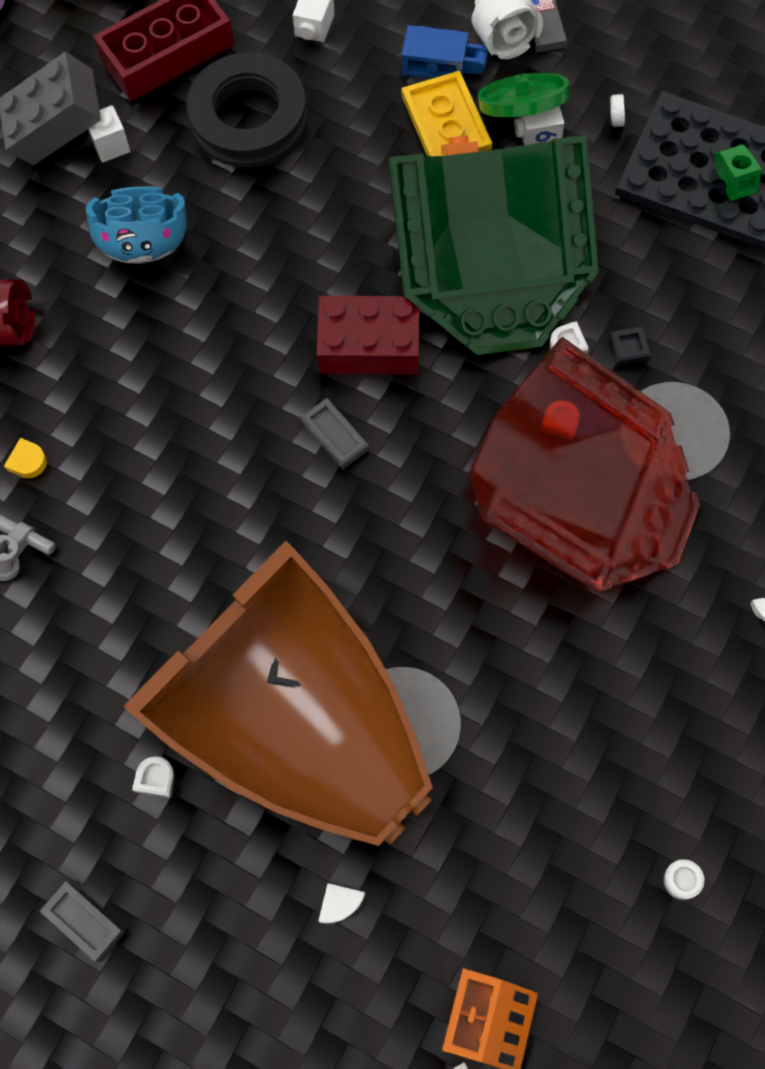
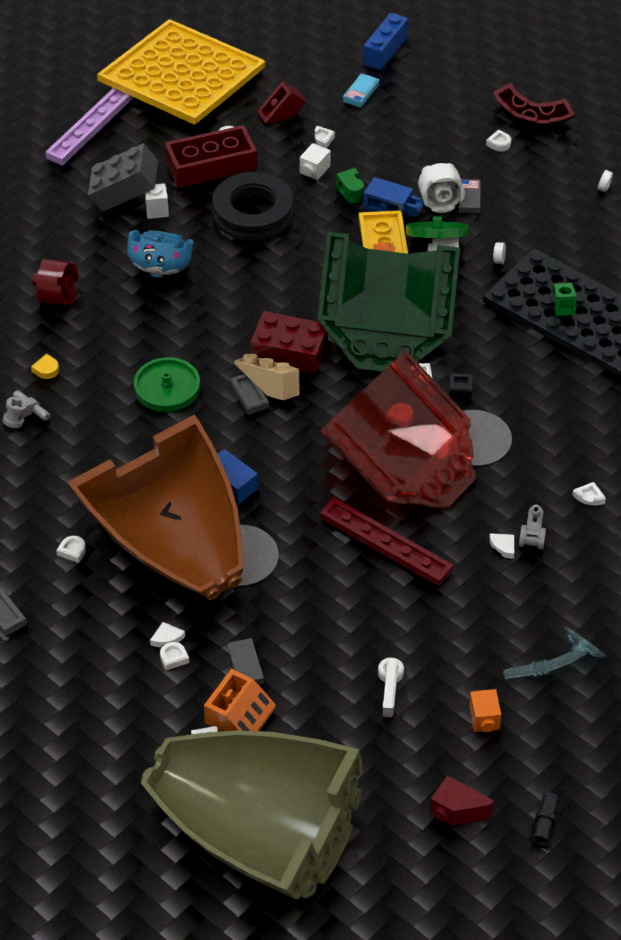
camera: 10 degrees right, 20 degrees down
none -> green piece [134,357,200,412]
none -> white tile [160,642,189,671]
none -> blue brick [217,449,258,505]
none -> dark grey tile [227,638,264,685]
none -> tan slope [234,354,299,400]
none -> dark red plate [320,498,453,586]
none -> green leg [336,168,364,203]
none -> white tile [383,659,398,717]

